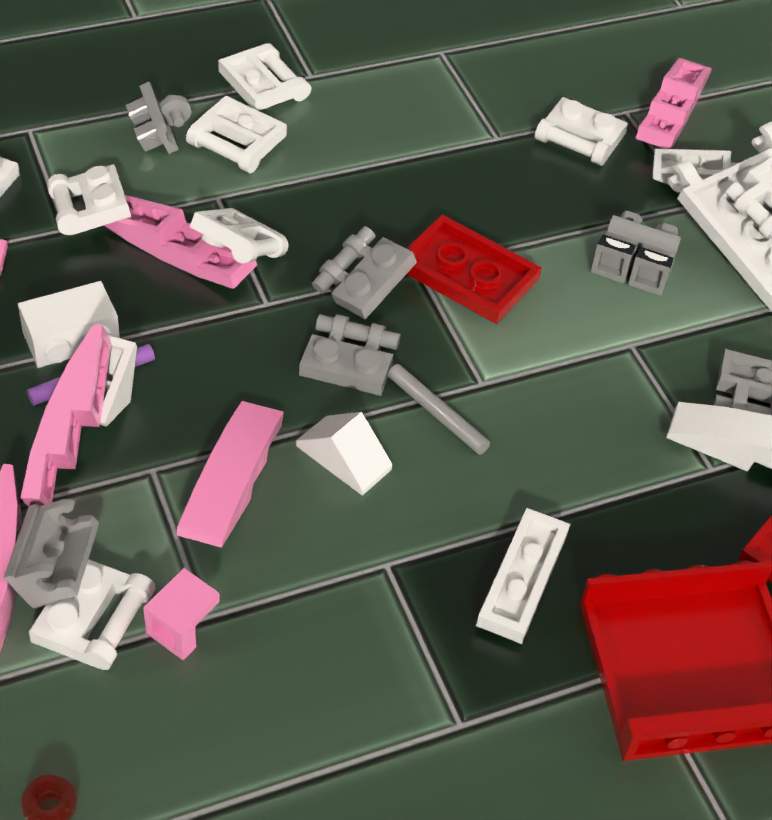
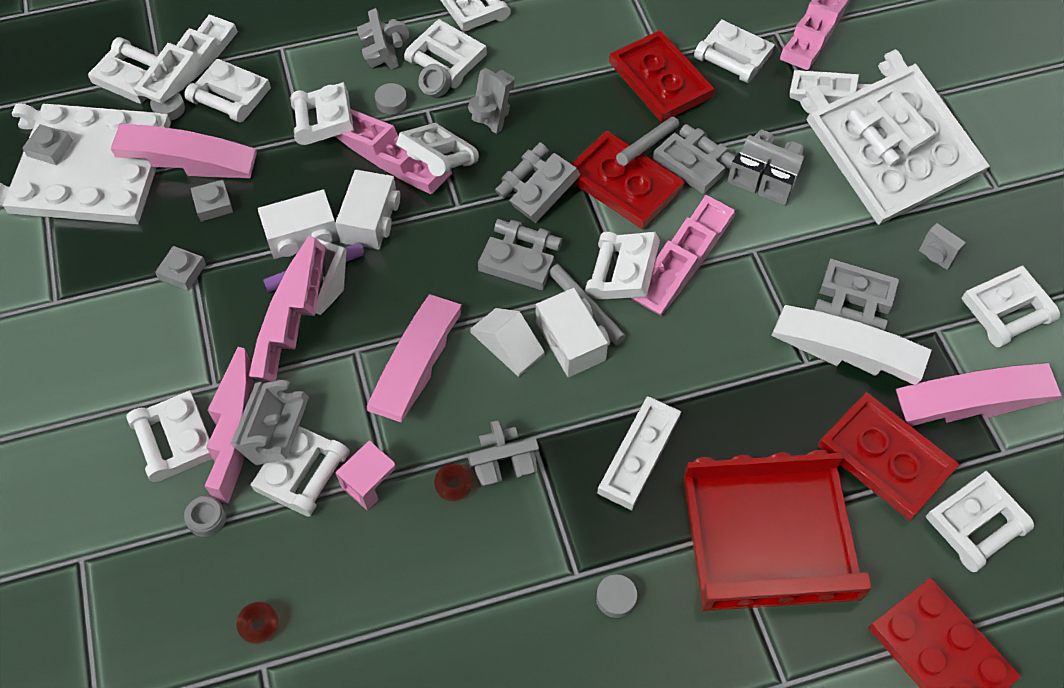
camera: 10 degrees right, 10 degrees up
none -> white brick [335,170,400,250]
none -> light grey tile [375,83,407,114]
none -> light grey tile [419,64,451,97]
none -> clear red plate [434,463,473,501]
none -> light grey hips [467,420,539,487]
none -> light grey hips [468,68,515,134]
none -> white brick [536,288,610,377]
none -> white plate [585,232,660,299]
none -> light grey tile [596,574,637,618]
none -> red plate [609,30,715,123]
none -> light grey bar [616,117,679,166]
none -> bright pink slope [631,195,735,316]
none -> light grey plate [653,124,735,195]

